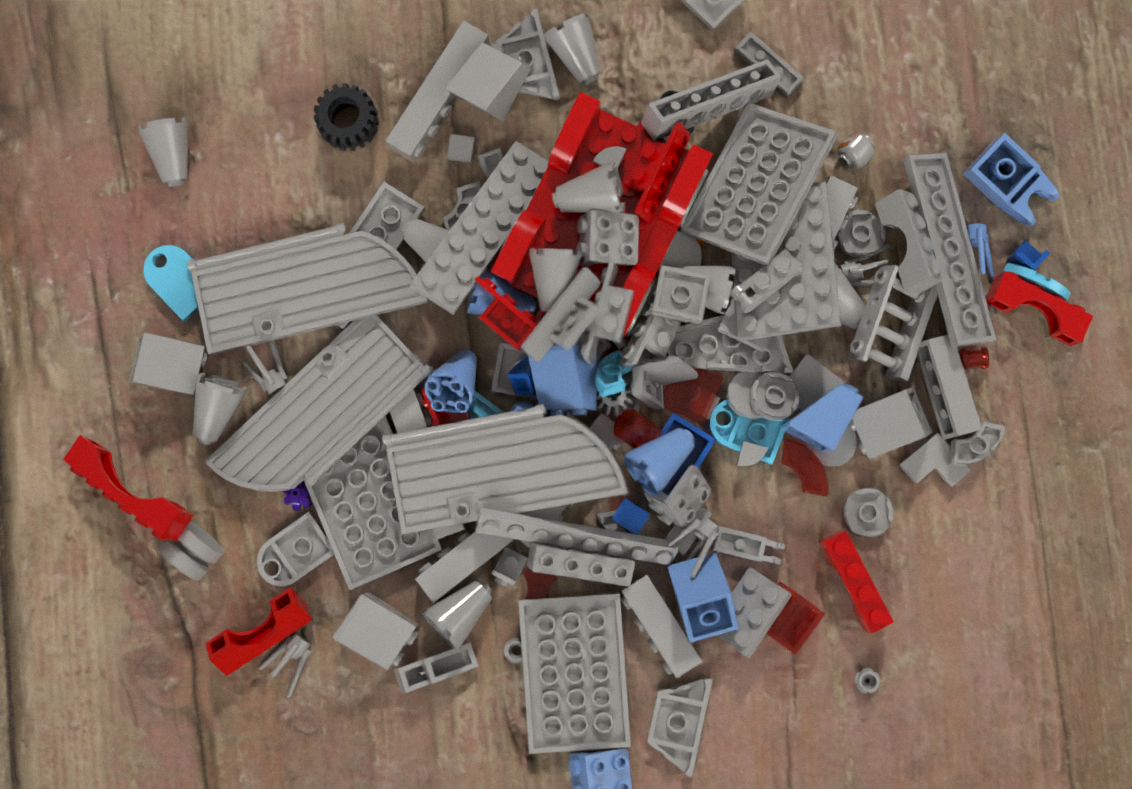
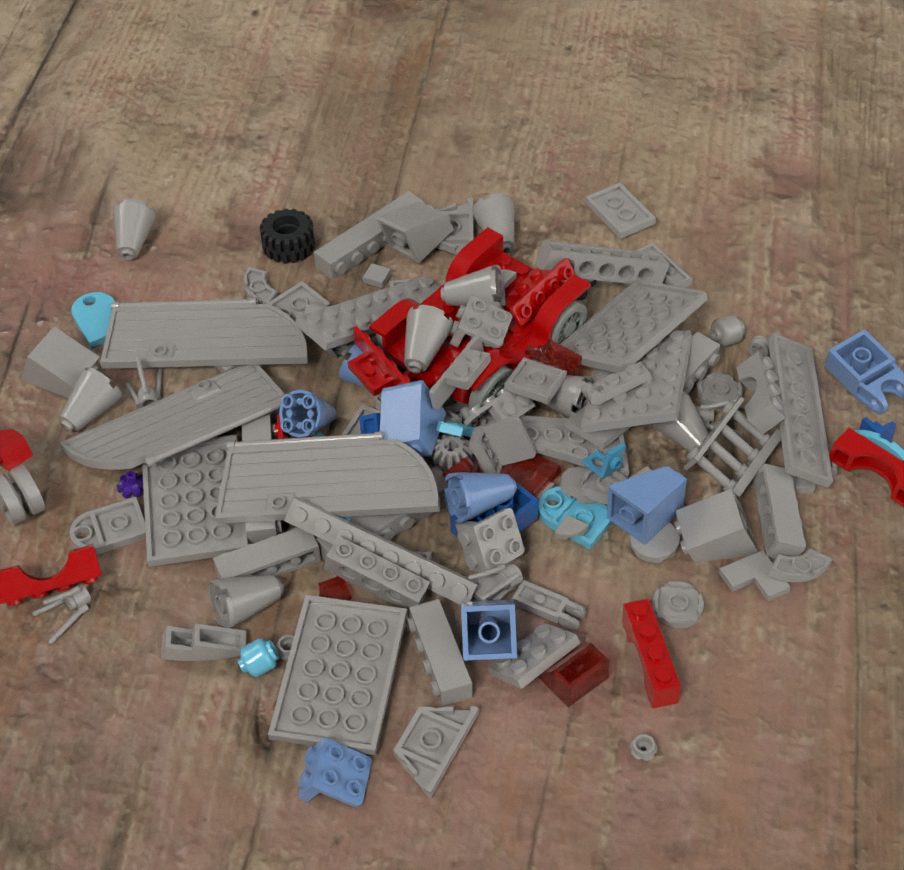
camera: 10 degrees right, 35 degrees down
light grey slope [332,592,419,670] -> none
light grey bracket [491,546,528,587] -> none
light grey bracket [521,267,601,362] -> none
blue panel [612,498,650,535] -> none
clear red tile [781,438,829,497] -> none
clear red bush [958,347,989,370] -> none
medium blue plant [967,224,994,278] -> none
none -> medium azure head [238,638,279,677]
none -> light grey tile [244,267,279,304]
none -> clear red bracket [524,339,582,375]
none -> dark azure bracket [582,443,626,479]
none -> light grey bush [748,336,770,357]

